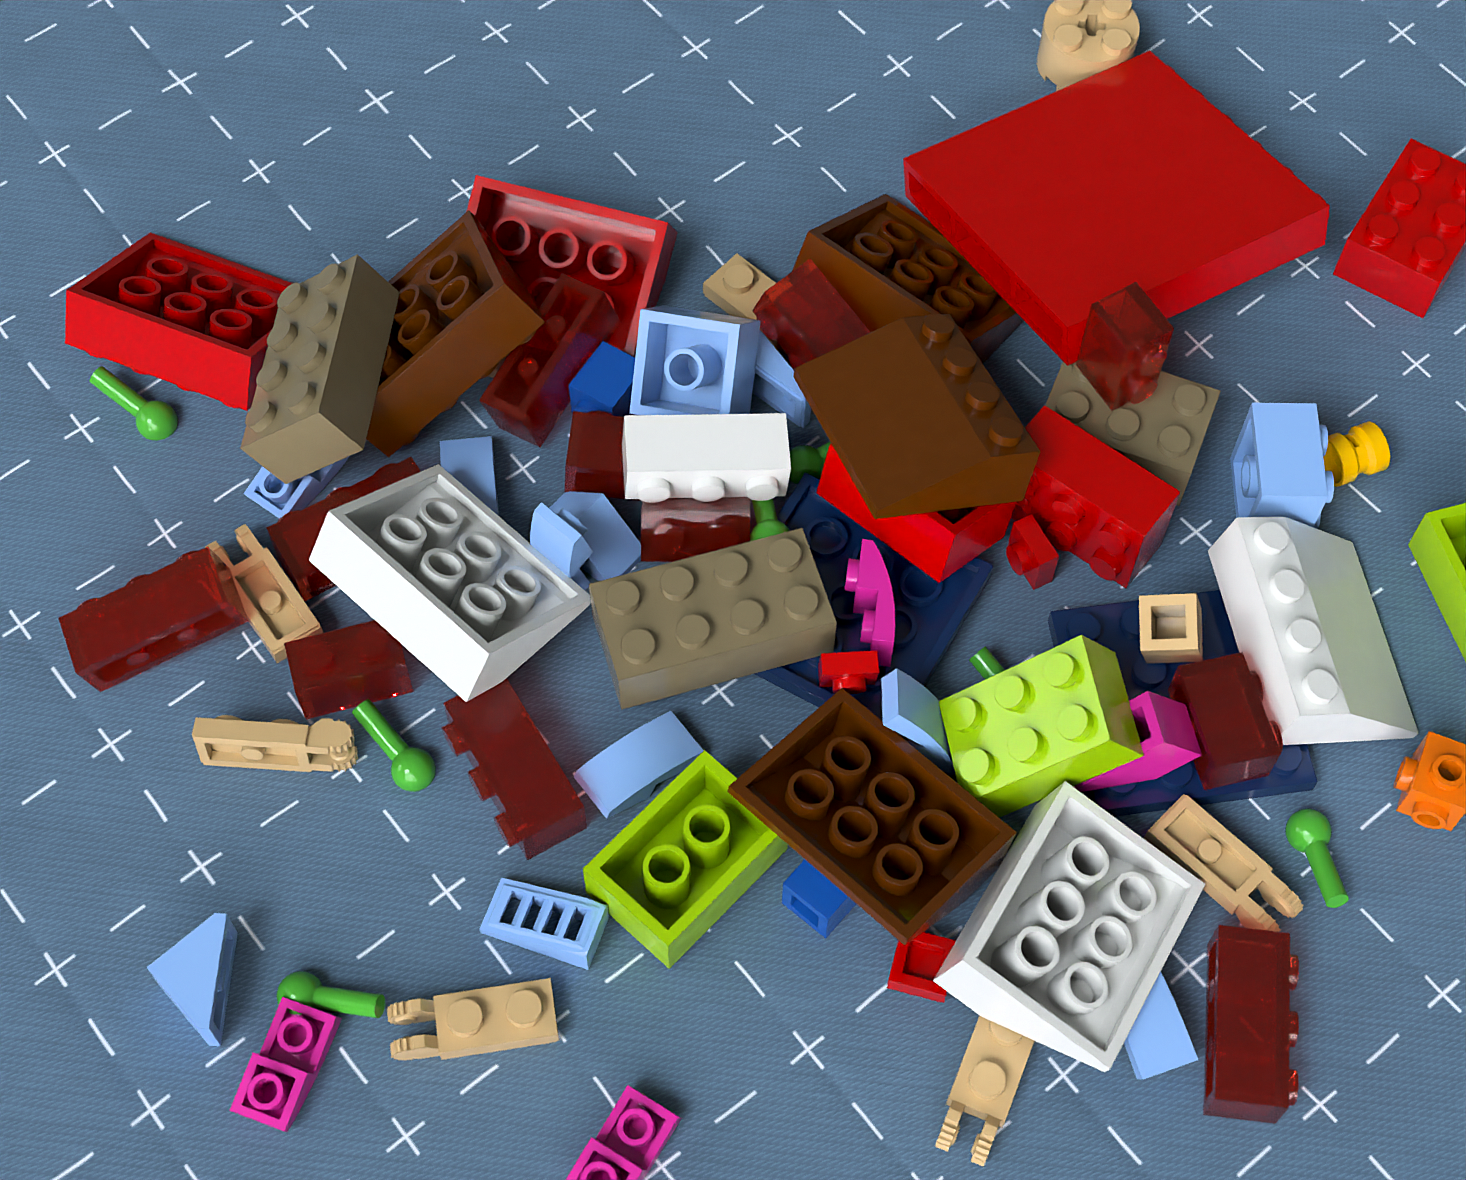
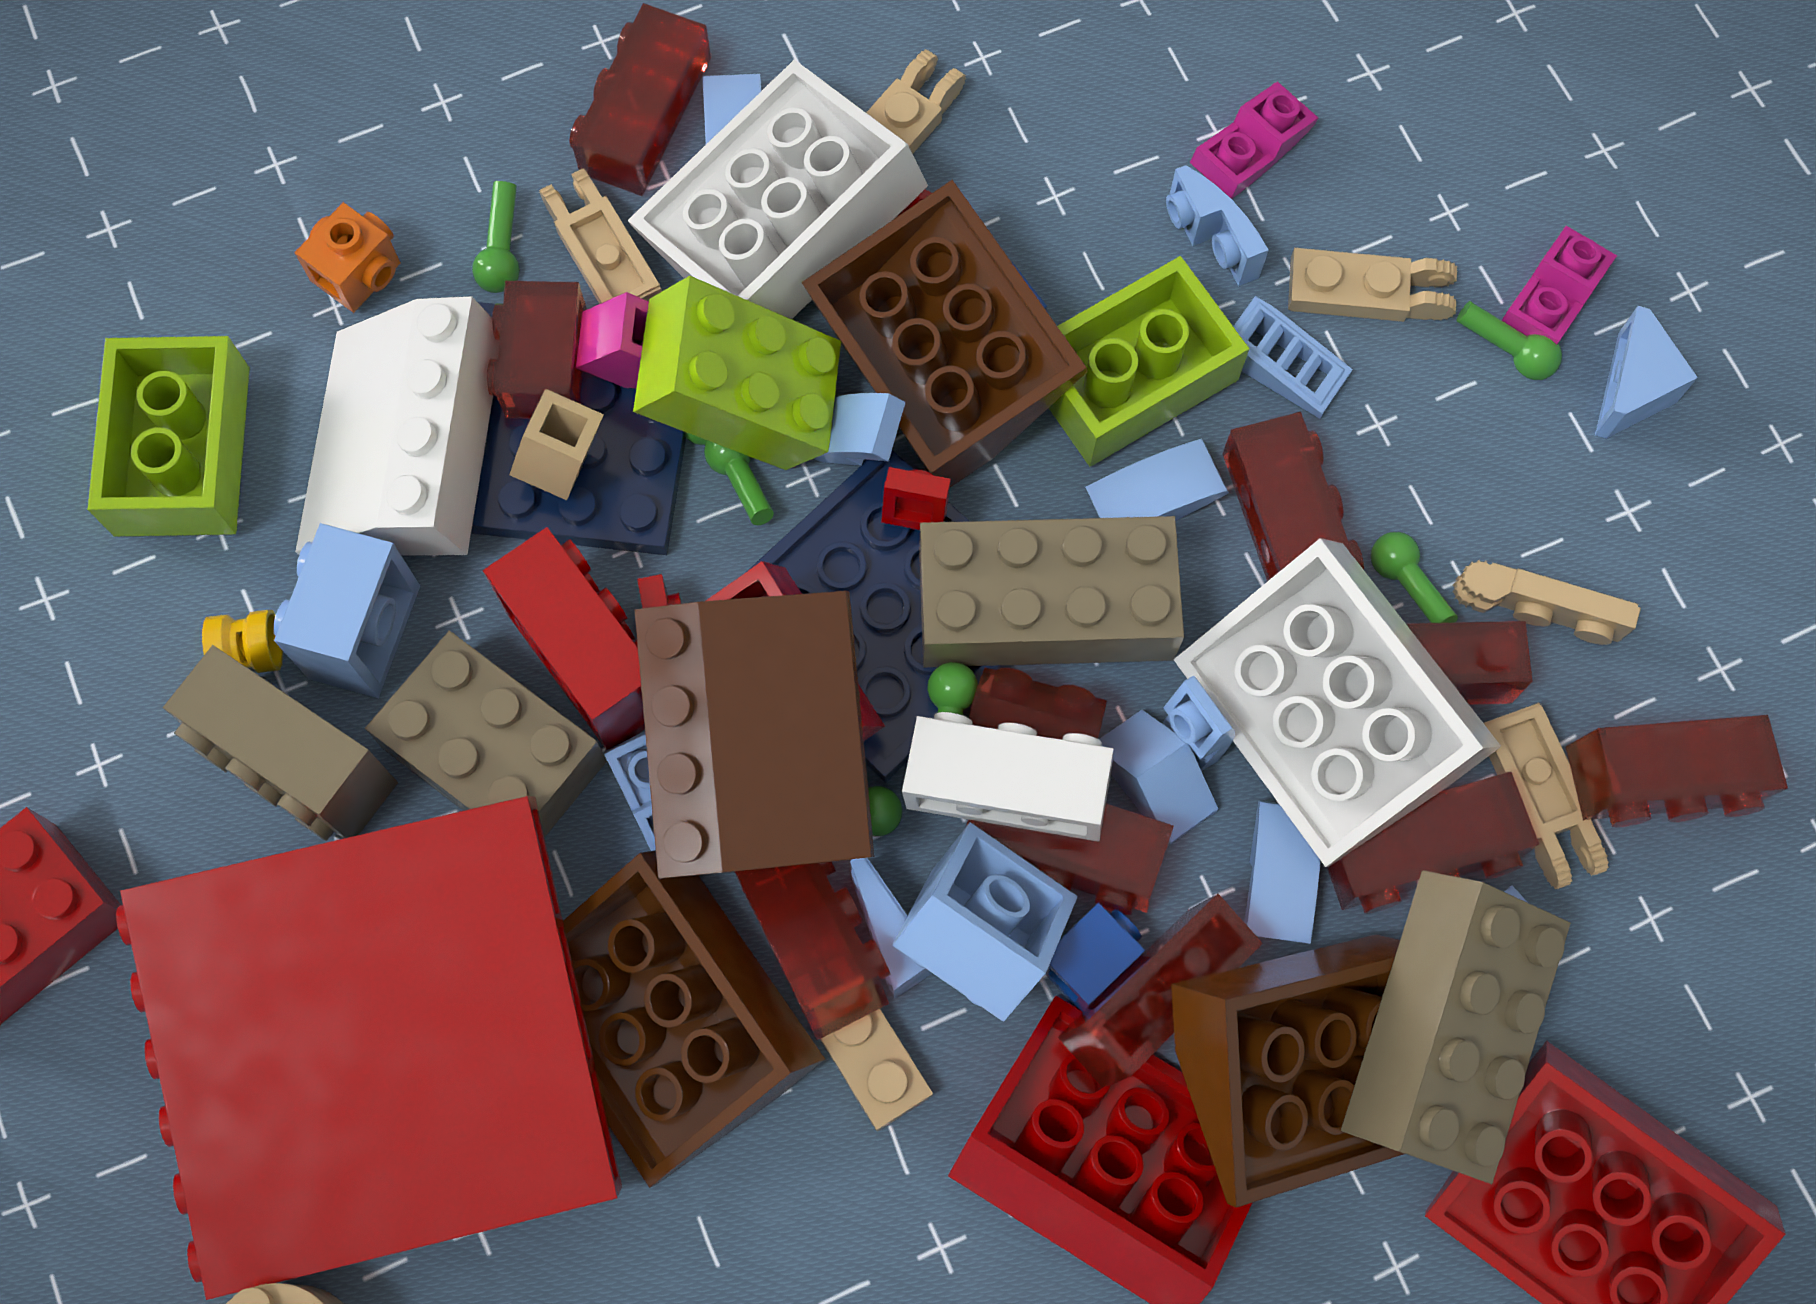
camera: 165 degrees left, 10 degrees up
bright green bar [89,366,178,441] -> none
dark pink slope [845,539,895,667] -> none
clear red brick [1076,282,1174,411] -> none
none -> dark tan brick [162,645,398,842]
none -> light blue slope [1166,165,1269,286]

